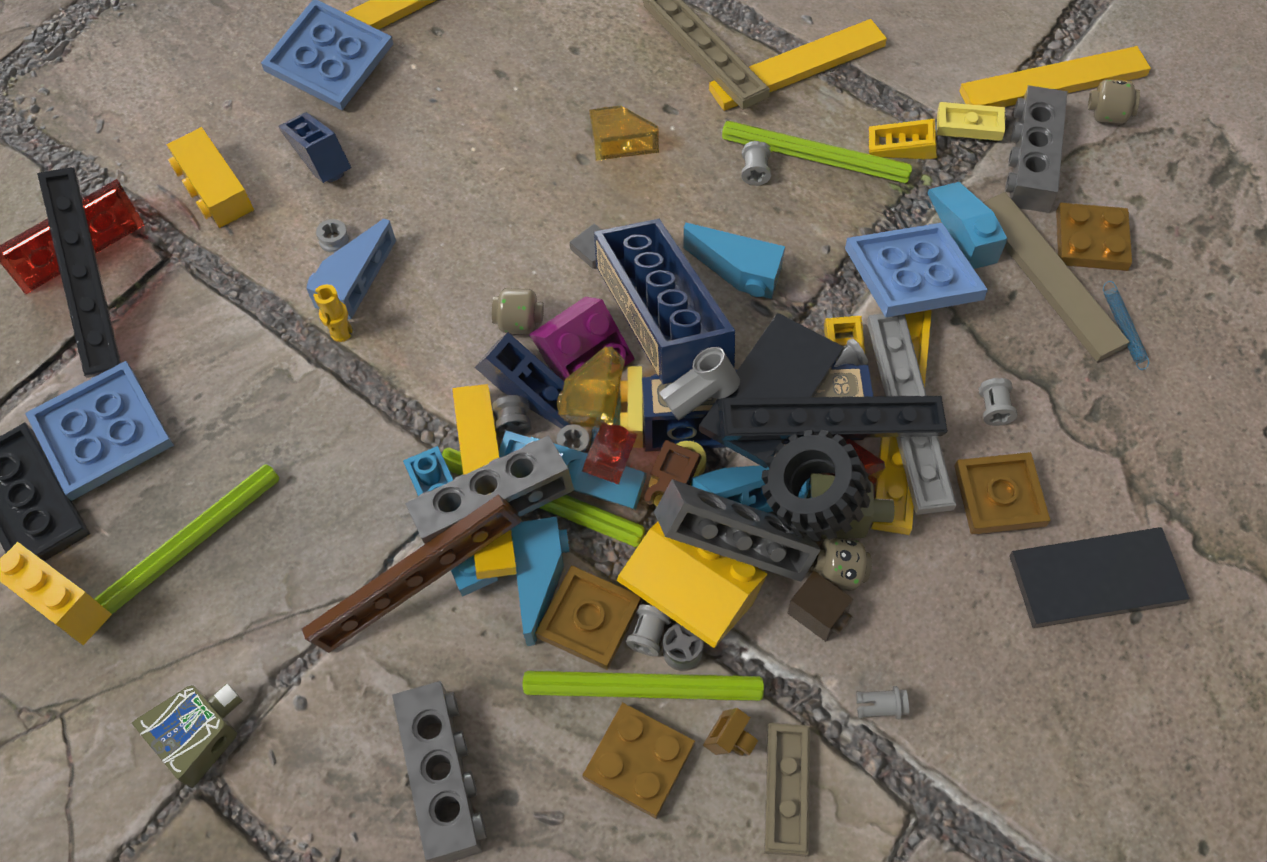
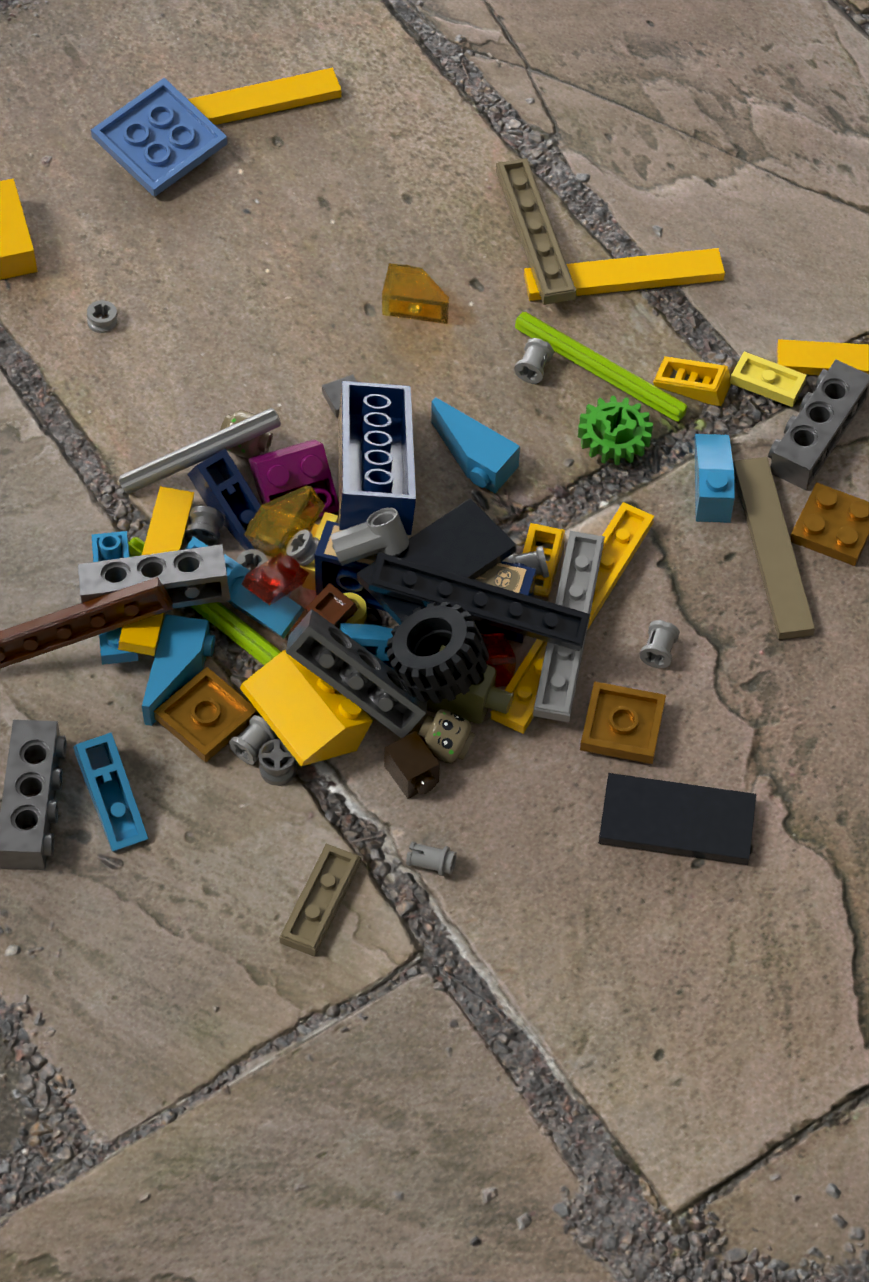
camera: 15 degrees right, 5 degrees down
dark blue slope [278,112,352,183] -> none
medium blue slope [306,219,396,319] -> none
yellow pin [313,284,353,342] -> none
lime axle [522,671,764,701] -> none
pearl gold plate [582,702,695,819] -> none
pearl gold tile [703,708,758,756] -> none
medium blue plate [845,223,988,318] -> none
dark azure piece [1103,281,1149,370] -> none
none -> dark azure slope [73,732,148,852]
none -> light grey axle [119,408,281,494]
none -> light grey bush [286,529,319,566]
none -> bright green gear [578,396,653,465]

